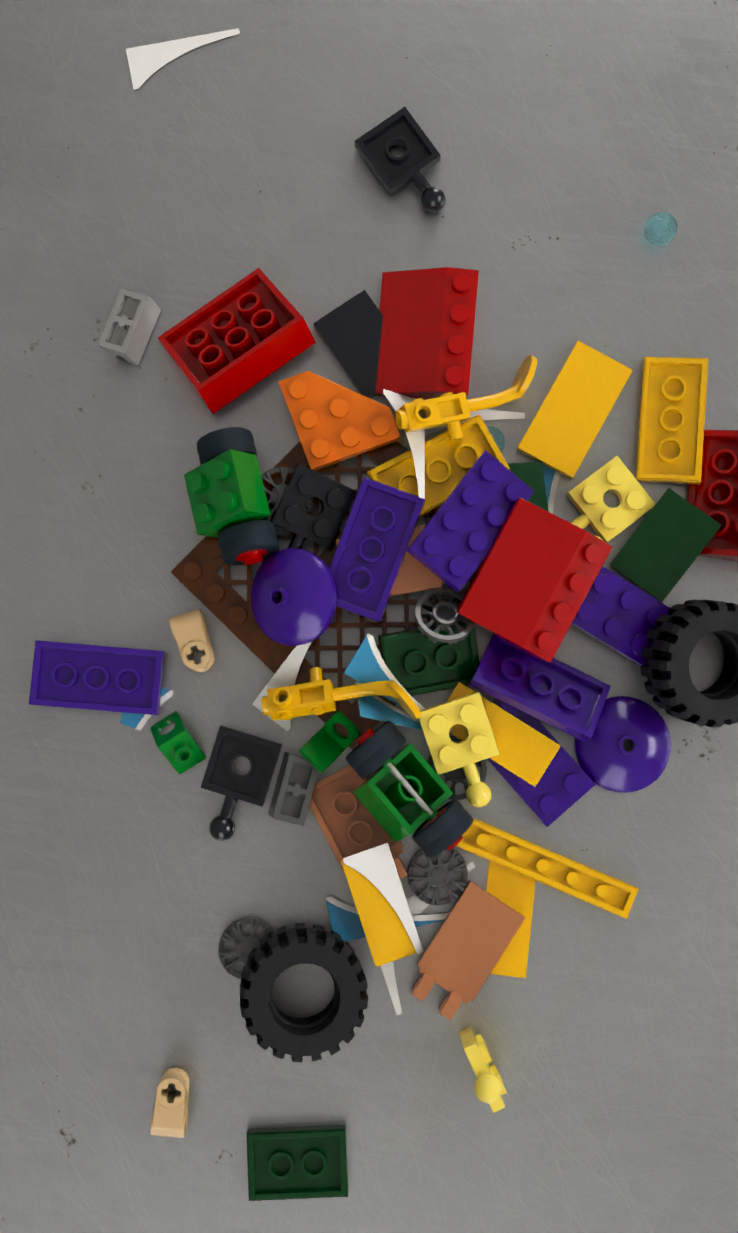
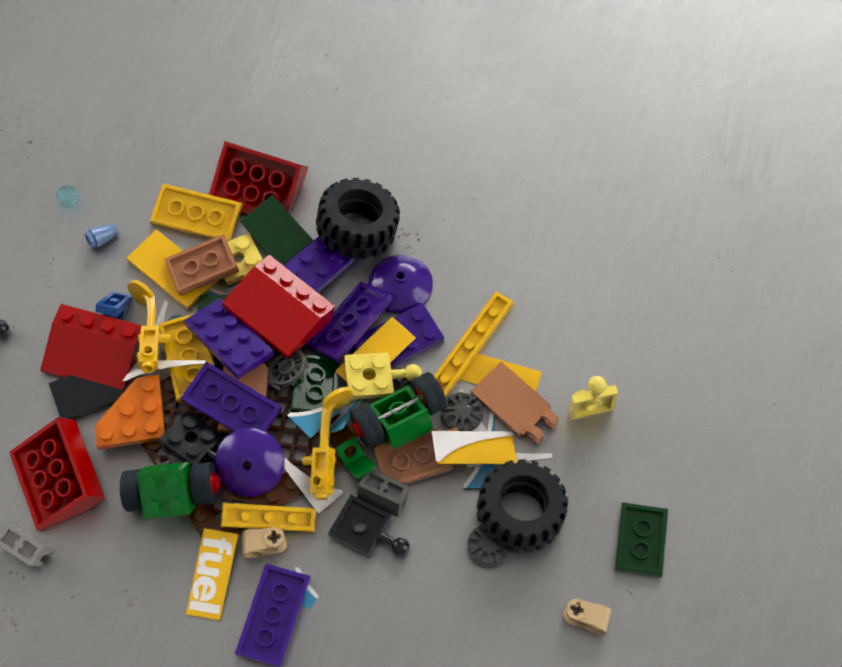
camera: 80 degrees left, 20 degrees down
green bracket [150,711,205,774] -> none
none -> medium blue cone [84,224,118,249]
none -> blue slope [95,291,133,321]
none -> nougat tile [165,234,239,296]
none -> sticker [186,528,238,621]
none -> yellow tile [221,503,316,532]

